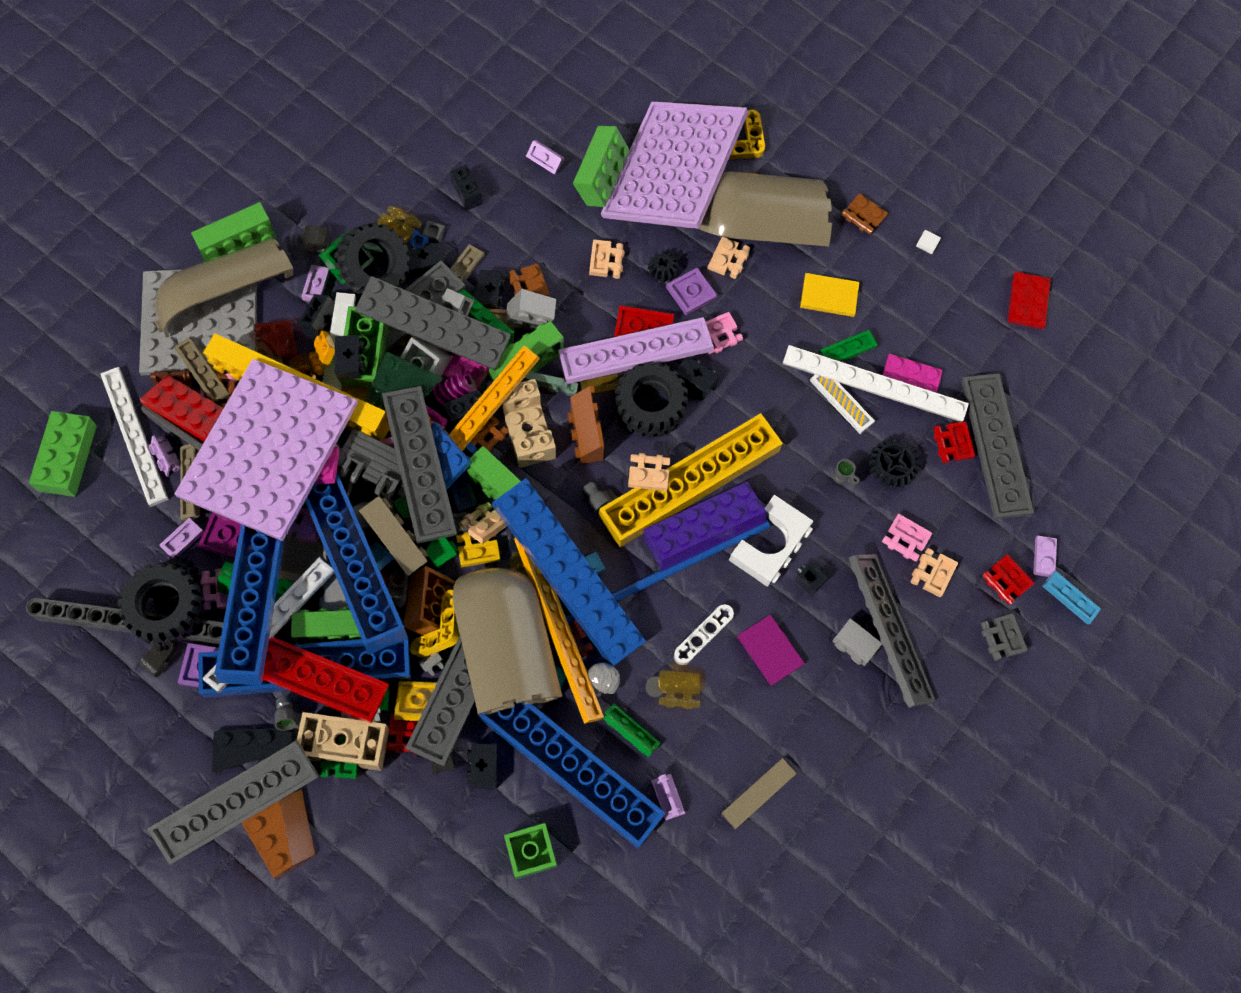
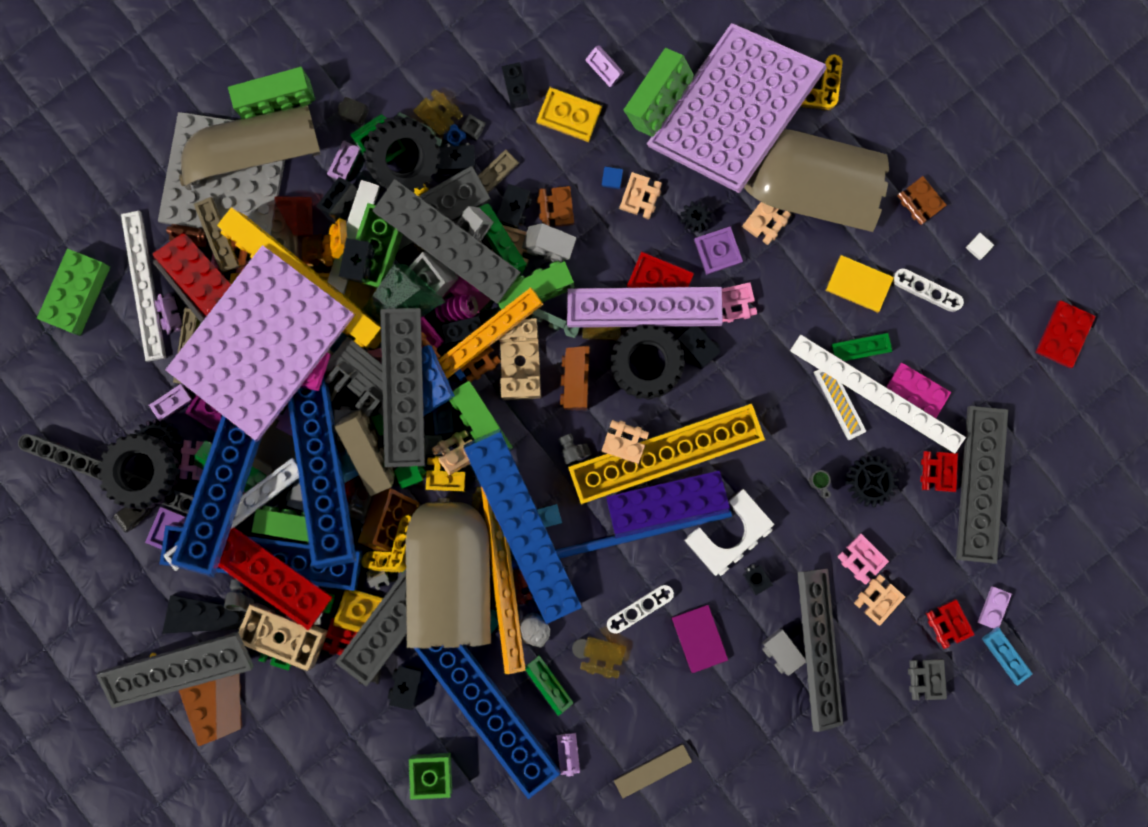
camera: 25 degrees right, 15 degrees up
none -> yellow tile [536,87,602,142]
none -> blue tile [601,167,623,189]
none -> white beam [893,269,964,312]

